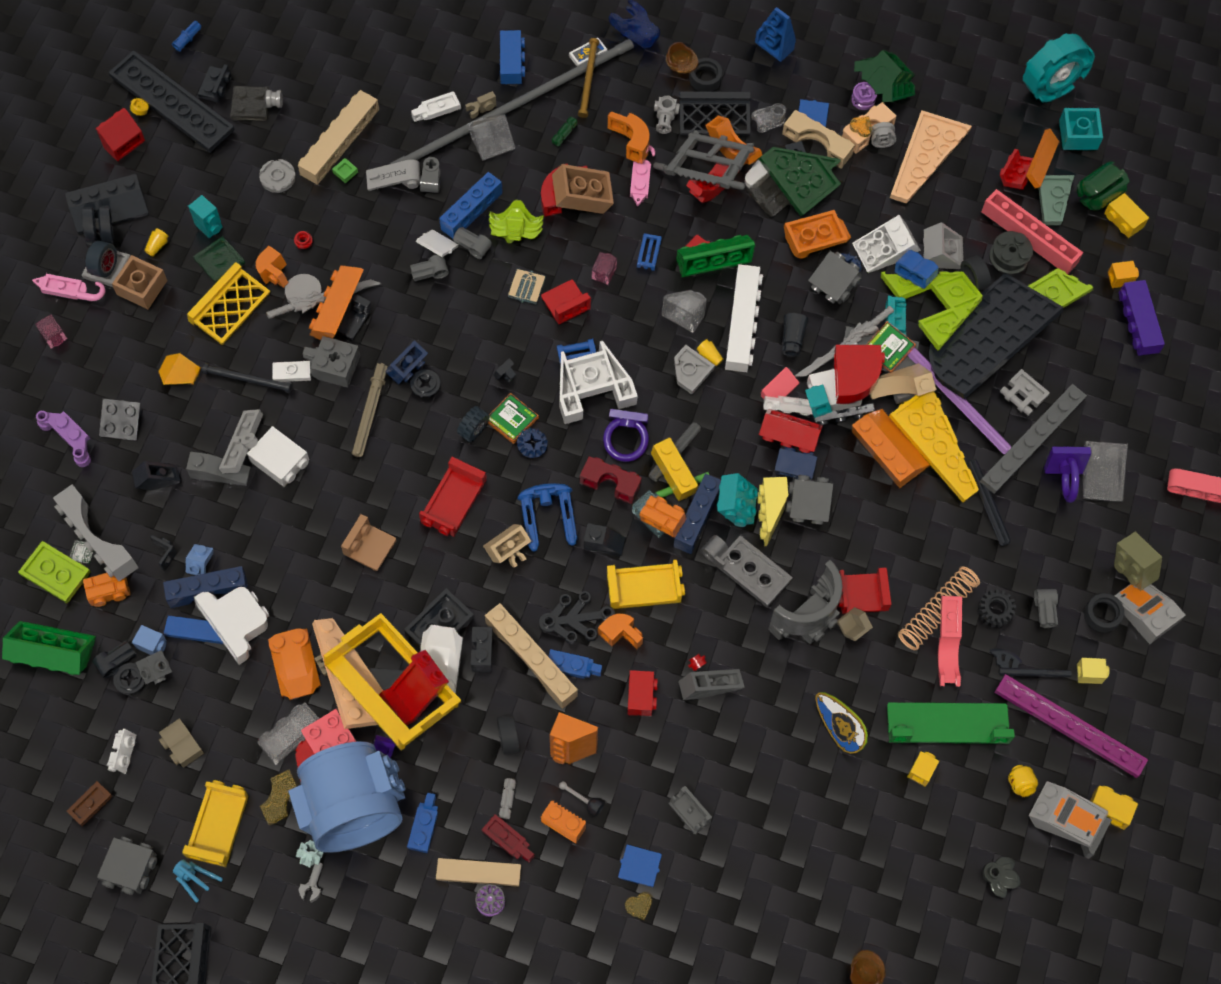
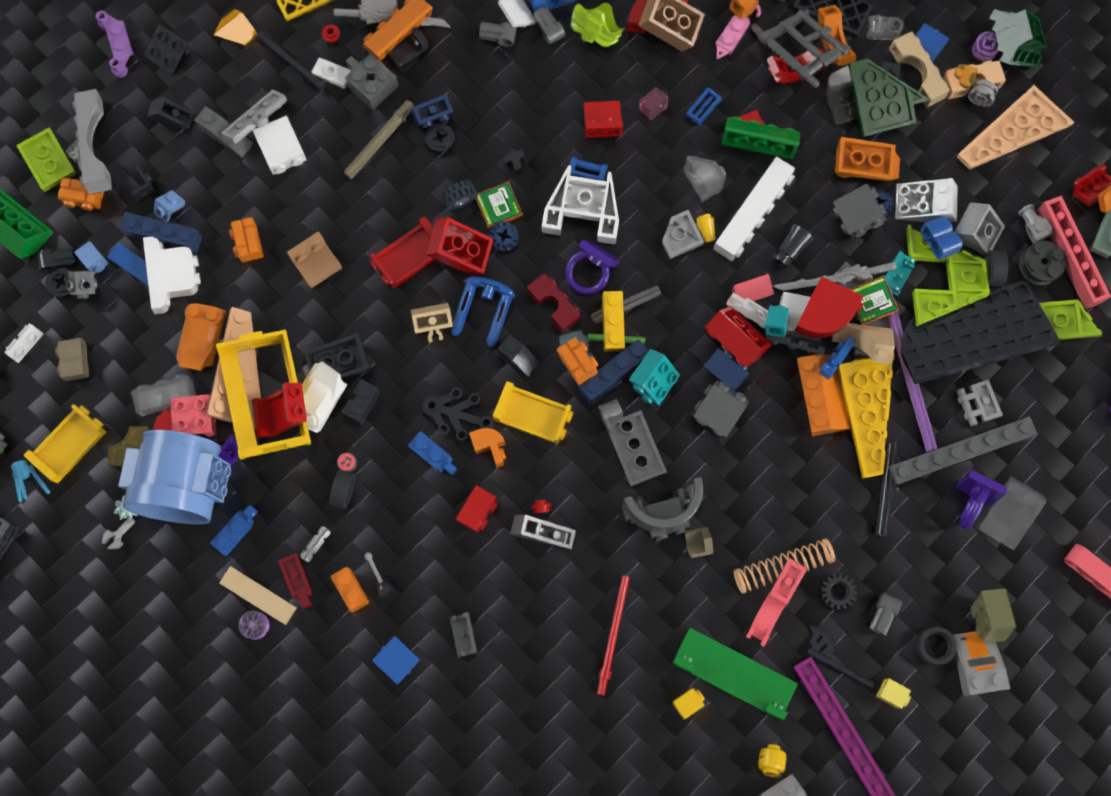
camera: 30 degrees right, 10 degrees up
tan arch [485,603,578,709] -> none
piece [508,269,546,305] -> none
orange slope [550,712,598,764] -> none
clear yellow tile [625,893,652,920] -> none
light yellow slope [757,477,788,546] -> none
shield [816,692,868,754] -> none
red panel [838,568,891,614] -> none
none -> orange brick [229,217,264,262]
none -> red plate [322,25,340,43]
none -> coral tile [337,452,357,472]
none -> red brick [426,217,493,276]
none -> bar [597,576,630,695]
none -> blue hinge [819,336,856,380]
none -> light grey connector [1018,204,1053,244]

